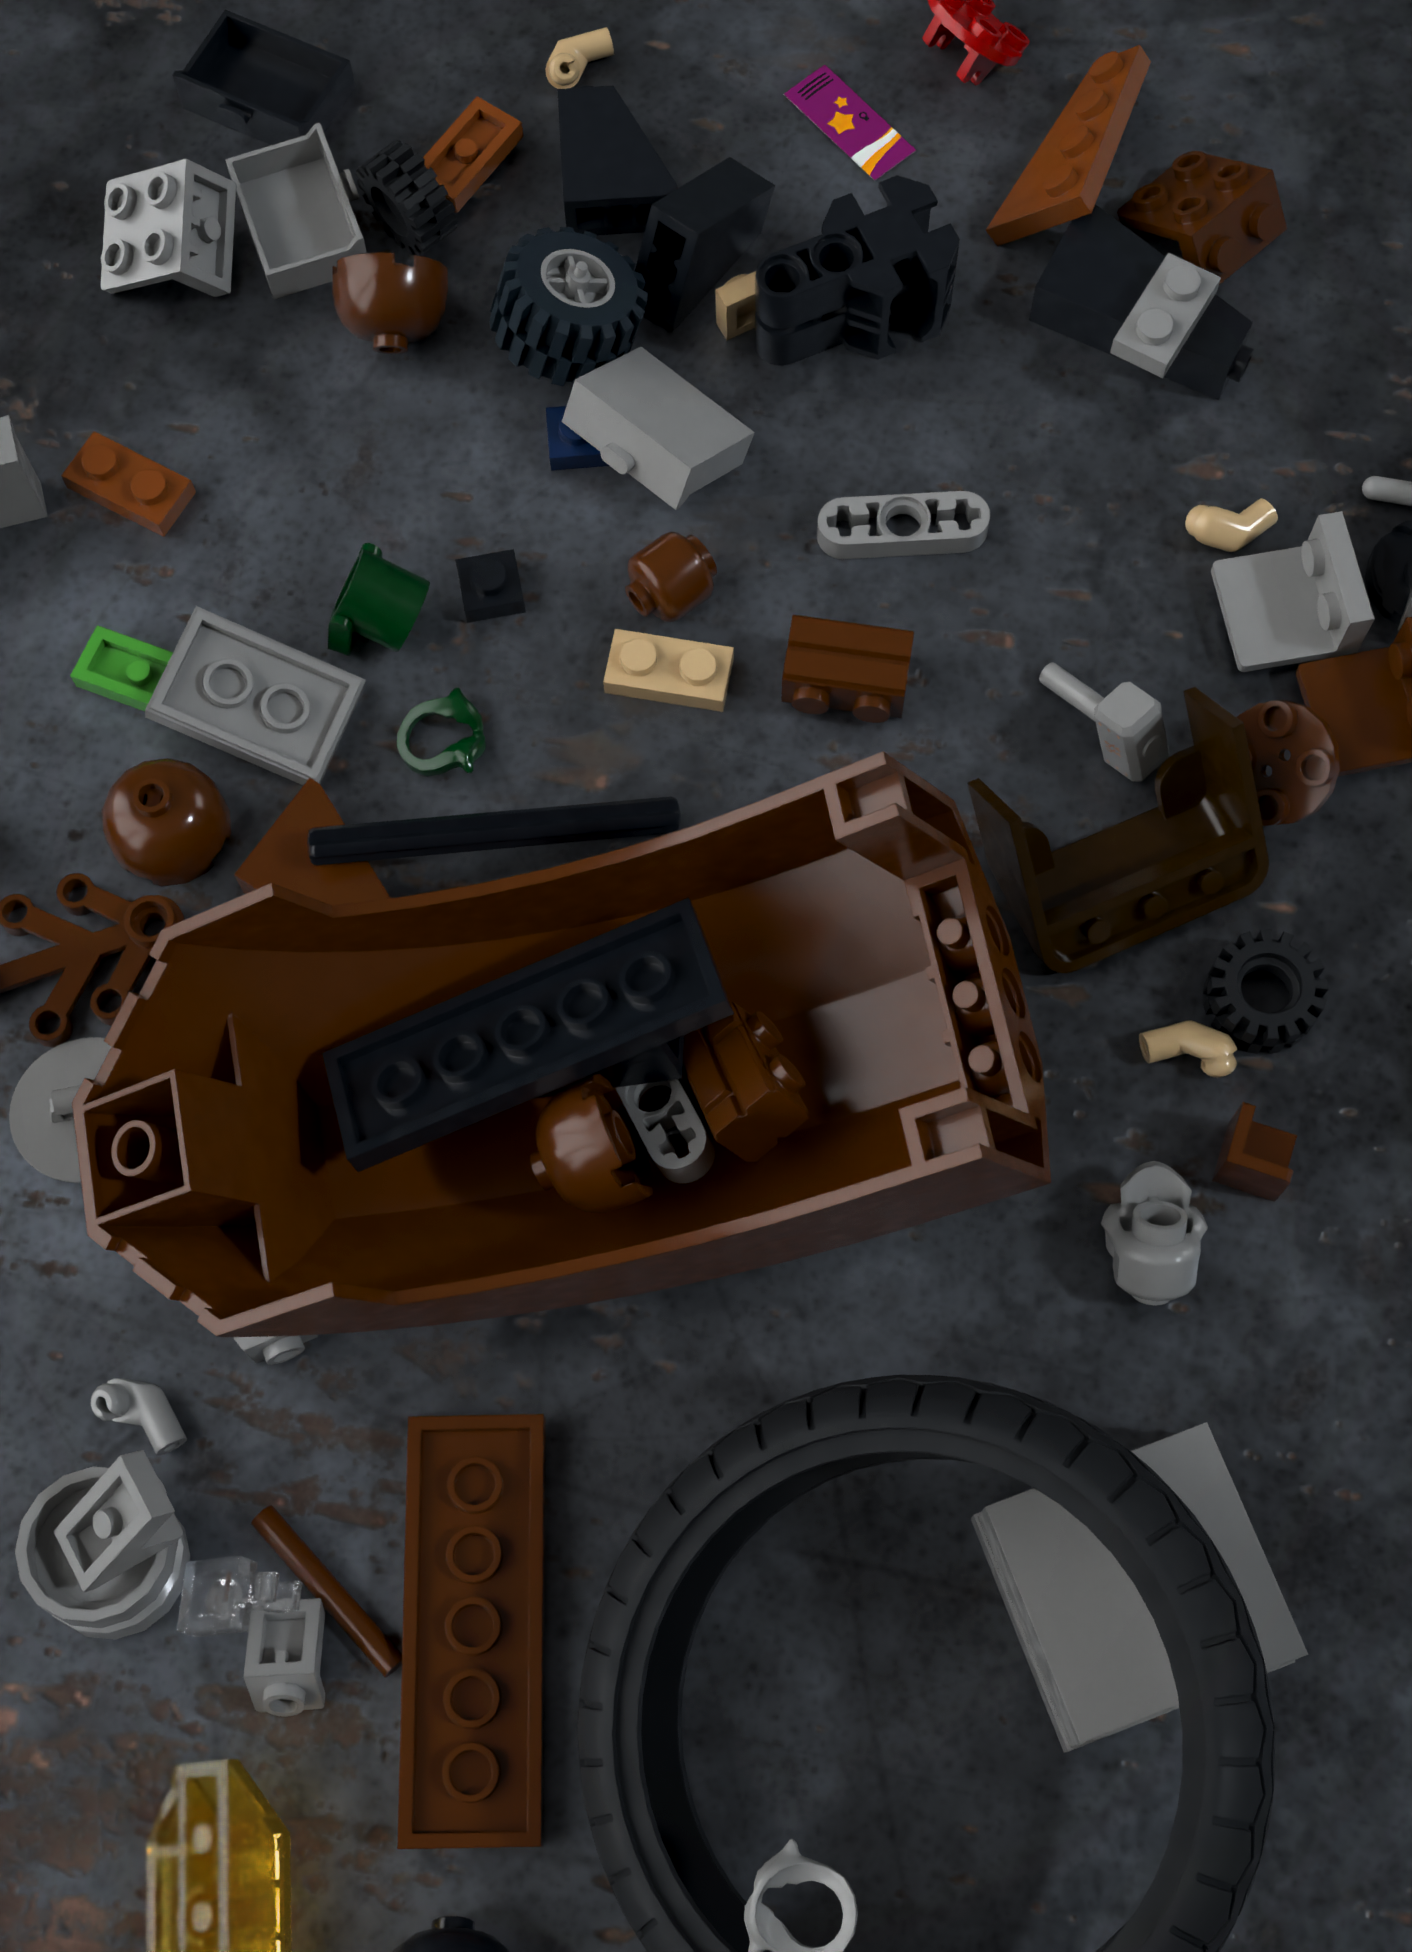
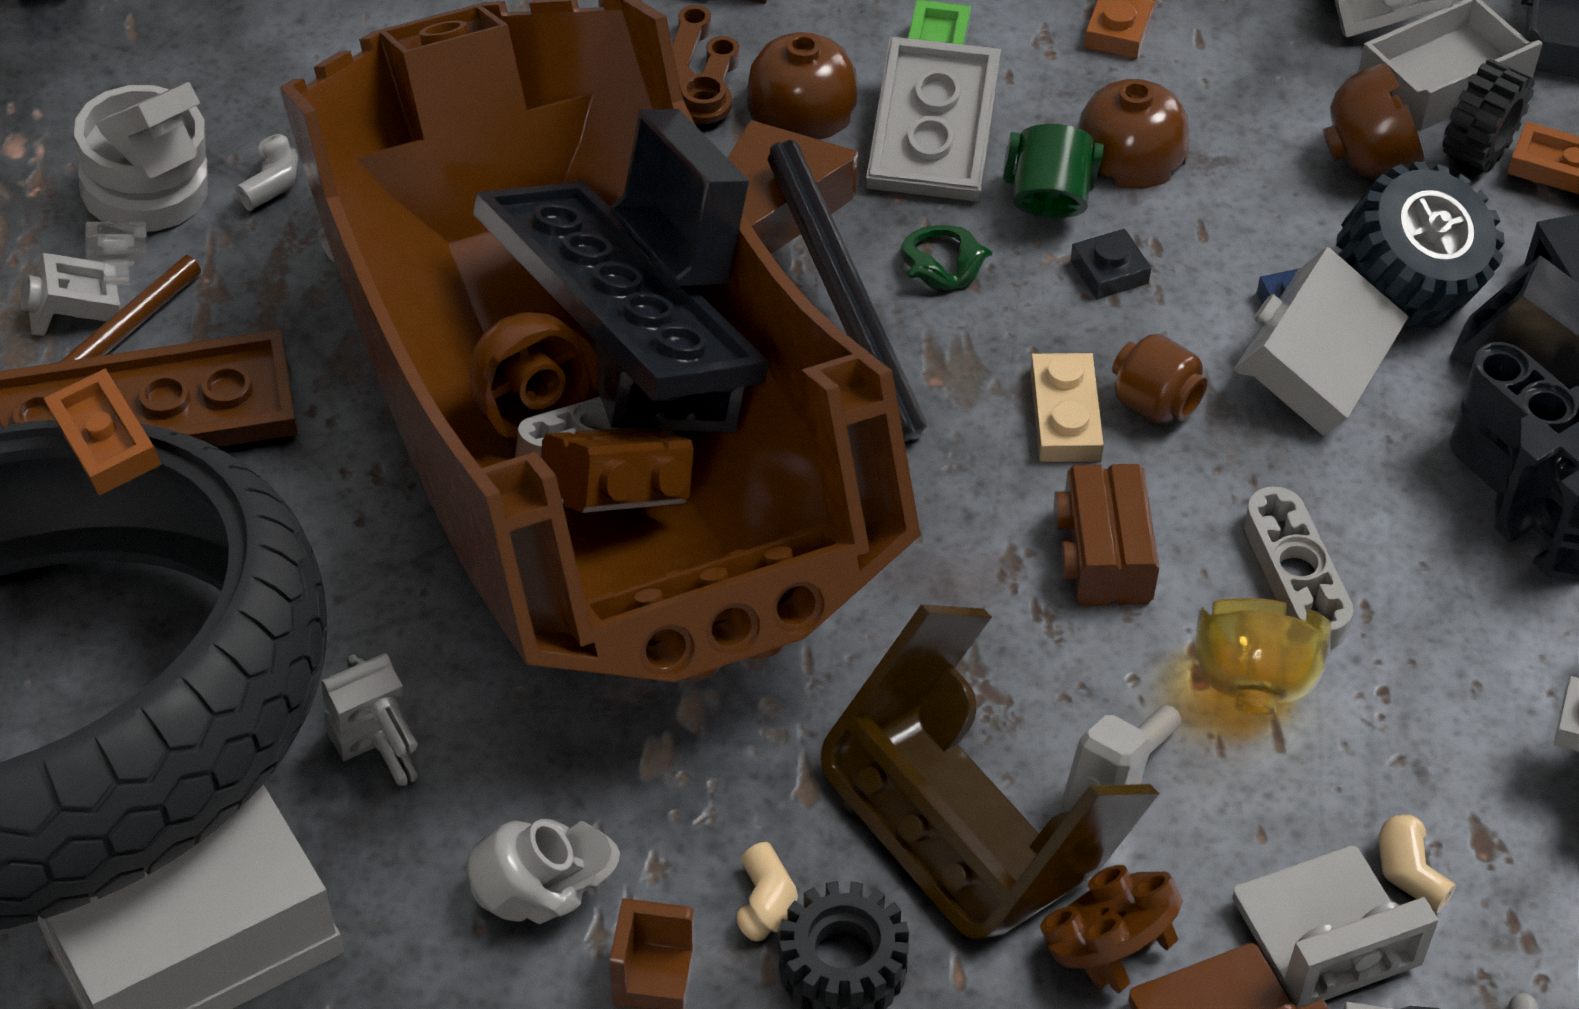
camera: 75 degrees right, 20 degrees down
none -> dark orange plate [44,369,162,496]
none -> light grey piece [321,653,418,786]
none -> black container [610,109,749,286]
none -> reddish brown cylinder [1078,79,1190,189]
none -> clear yellow cylinder [1196,598,1332,715]

